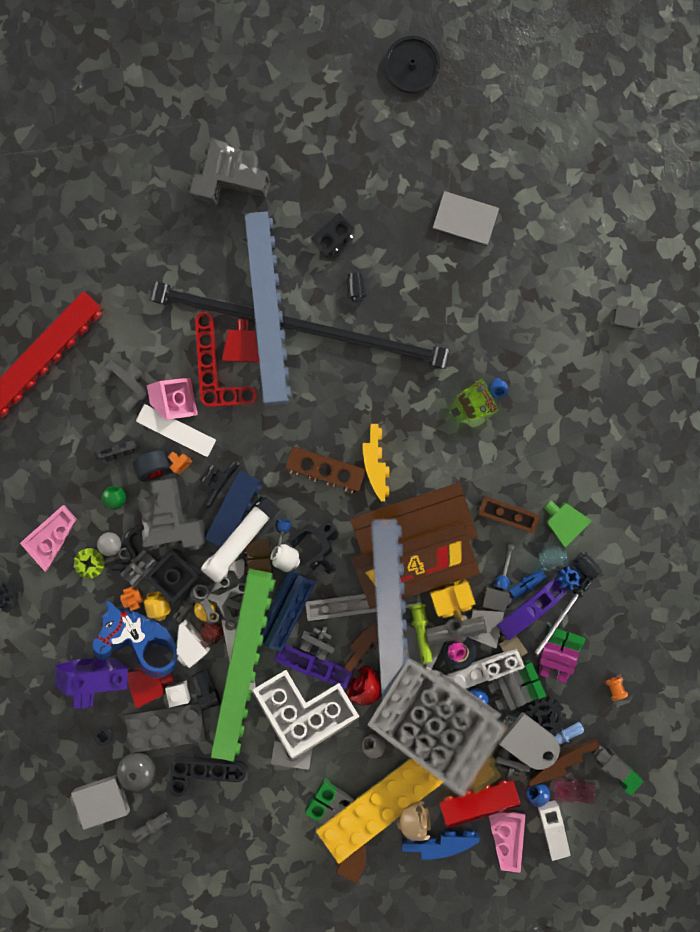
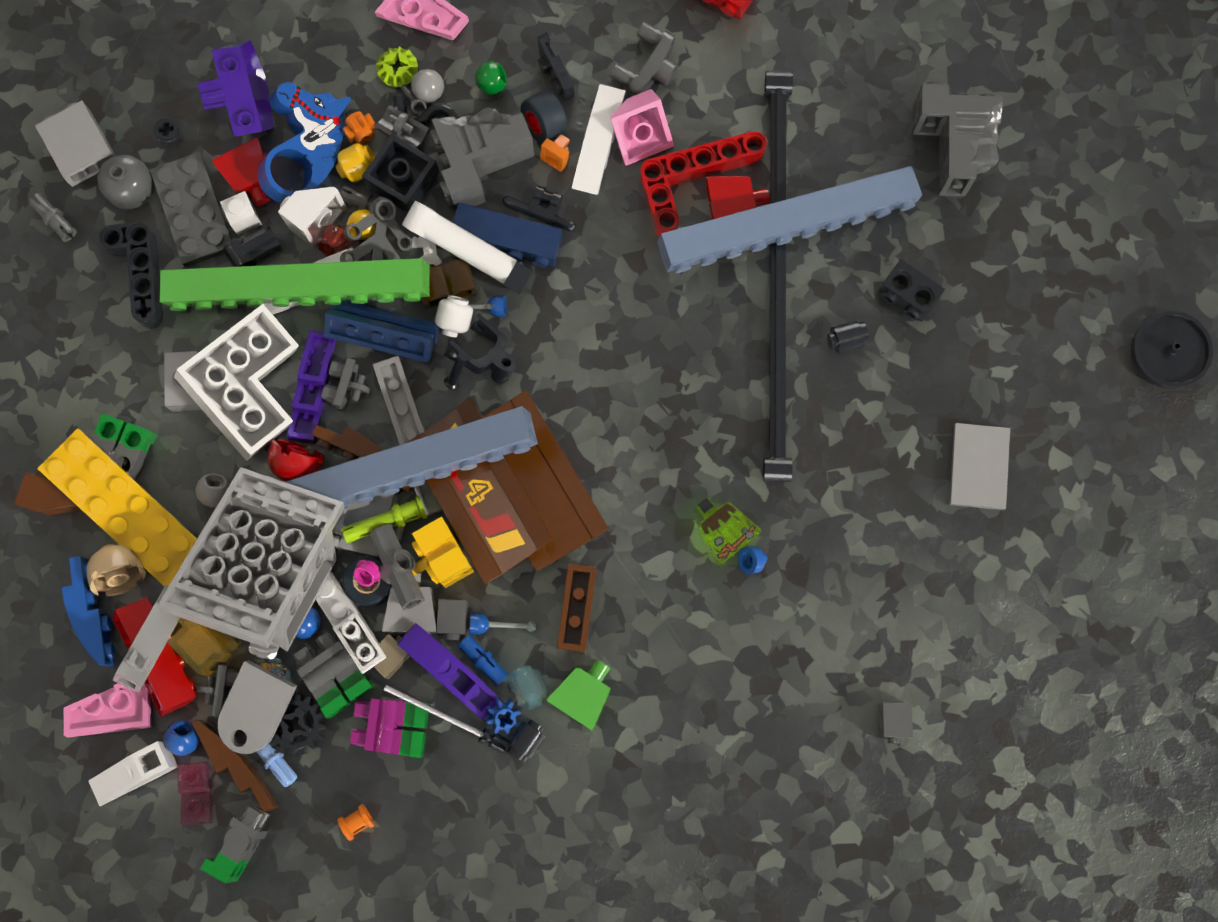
camera: 80 degrees right, 10 degrees down
reddish brown brick [285,446,366,494] -> none
yellow slope [363,424,389,501] -> none
none -> light grey brick [113,585,181,693]

